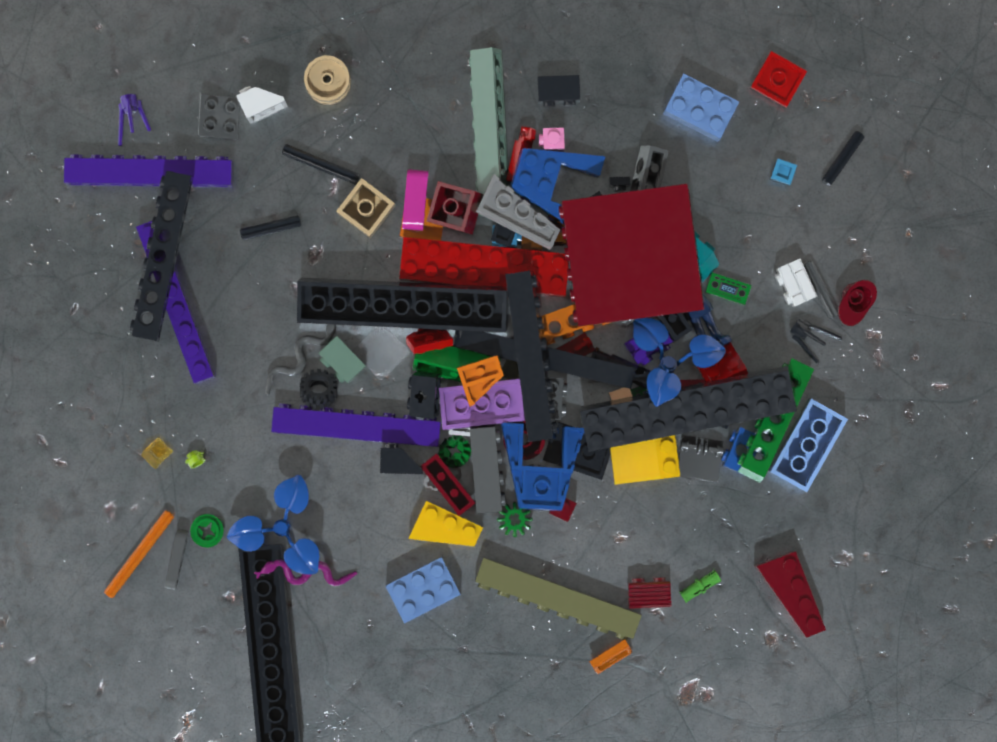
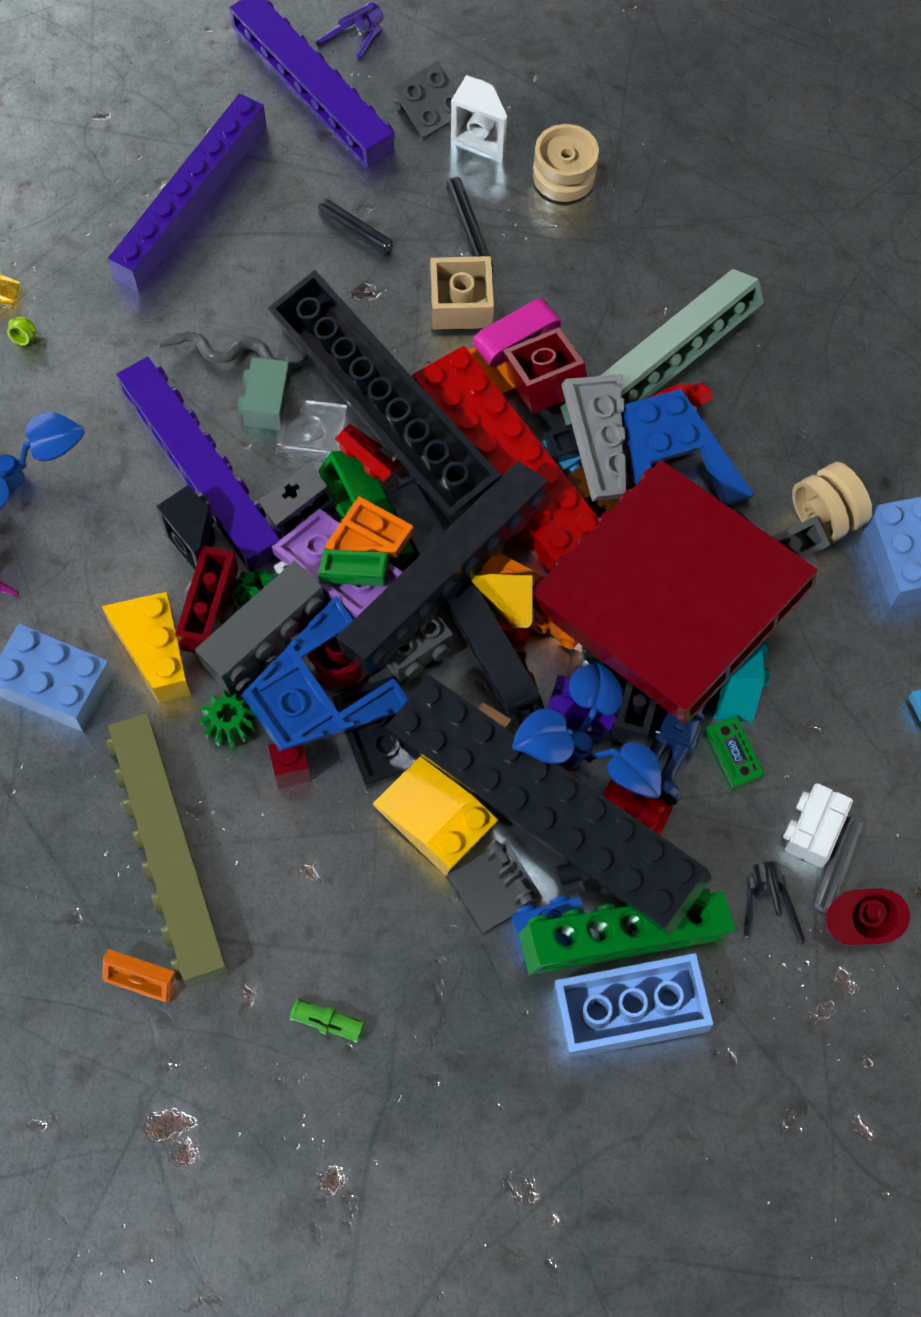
camera: 55 degrees right, 20 degrees down
black brick [130,171,193,342] -> none
black tyre [300,369,337,409] -> none
black brick [537,75,580,108] -> none
bright pink brick [539,128,565,152] -> none
dark red brick [628,577,672,609] -> none
dark red wedge [754,551,826,638] -> none
none -> green tile [318,549,390,586]
none -> yellow slope [471,574,532,628]
none -> tan wheel [792,462,872,544]

